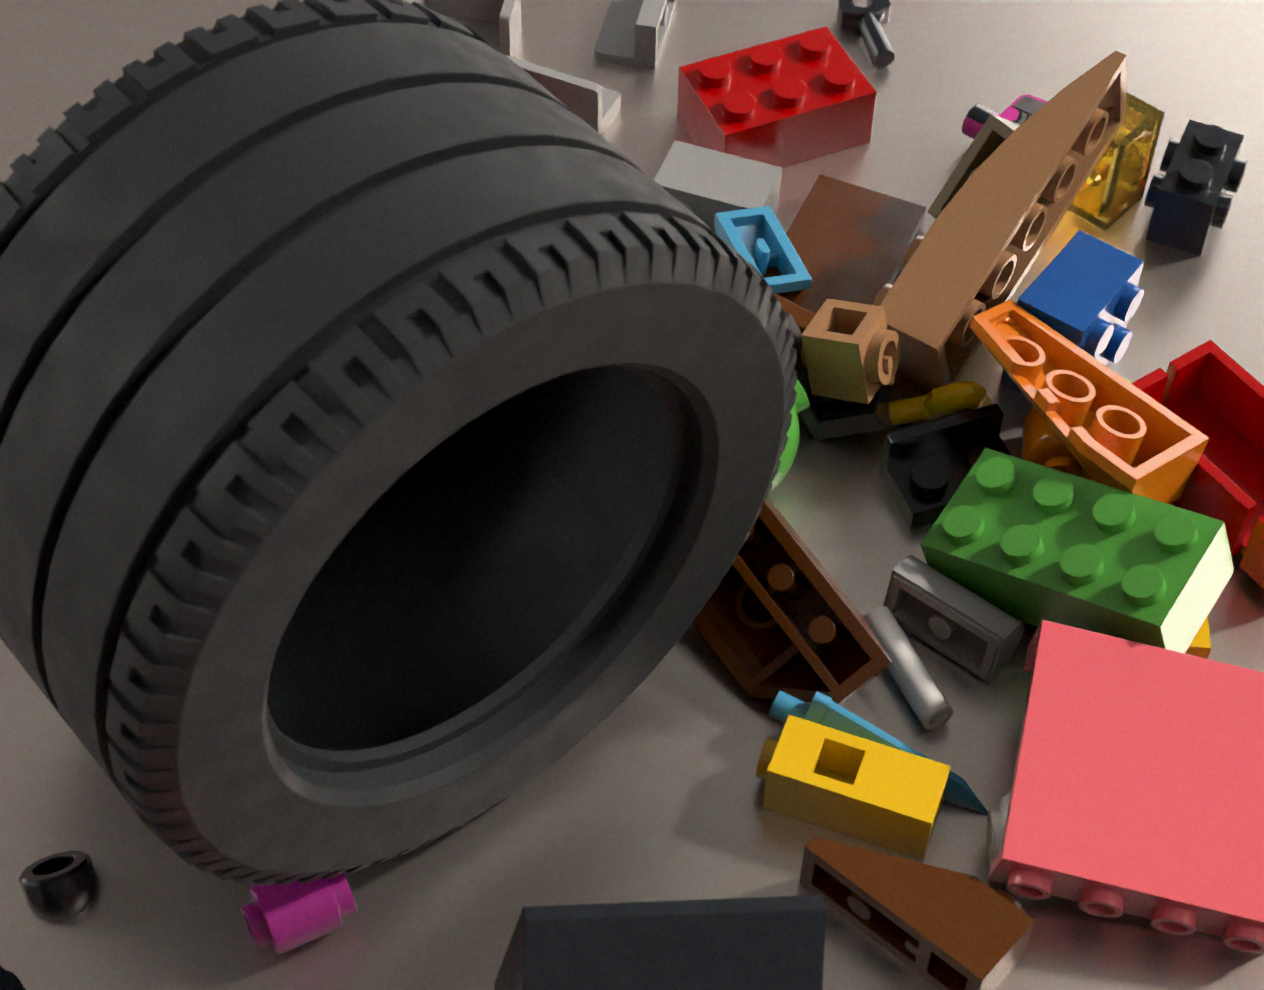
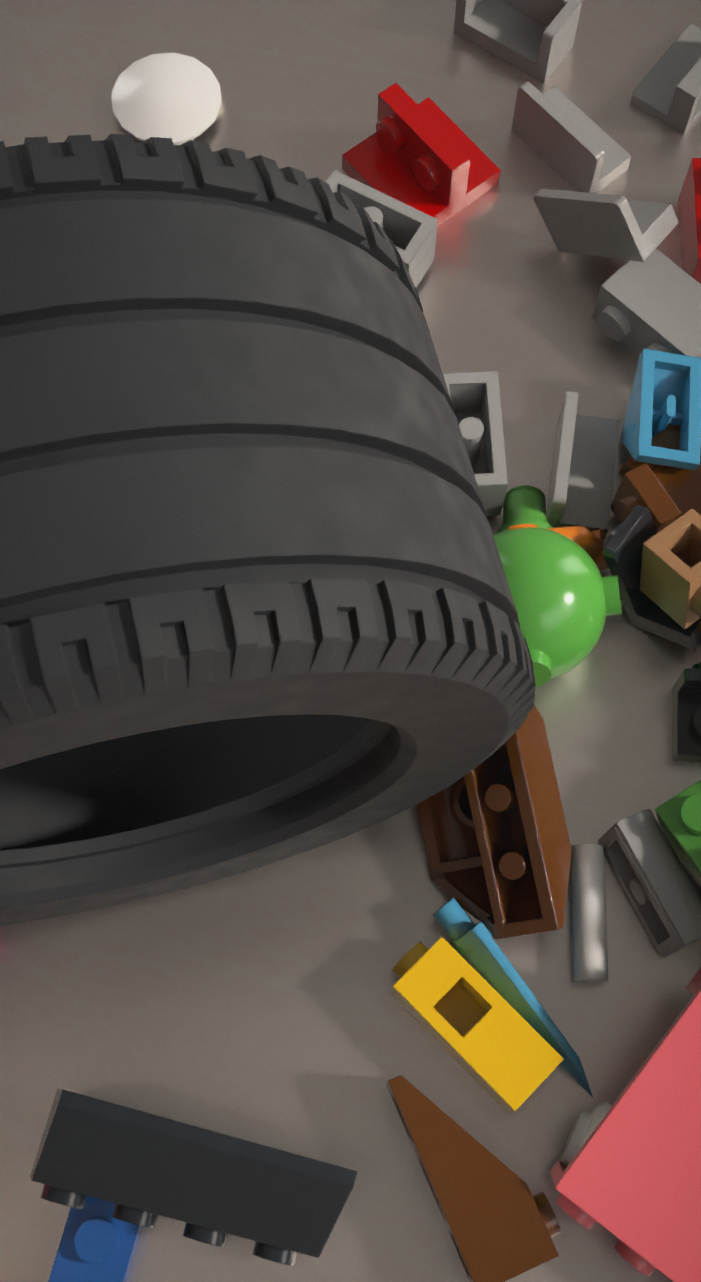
camera: 25 degrees right, 20 degrees up
none -> light grey panel [533,189,679,262]

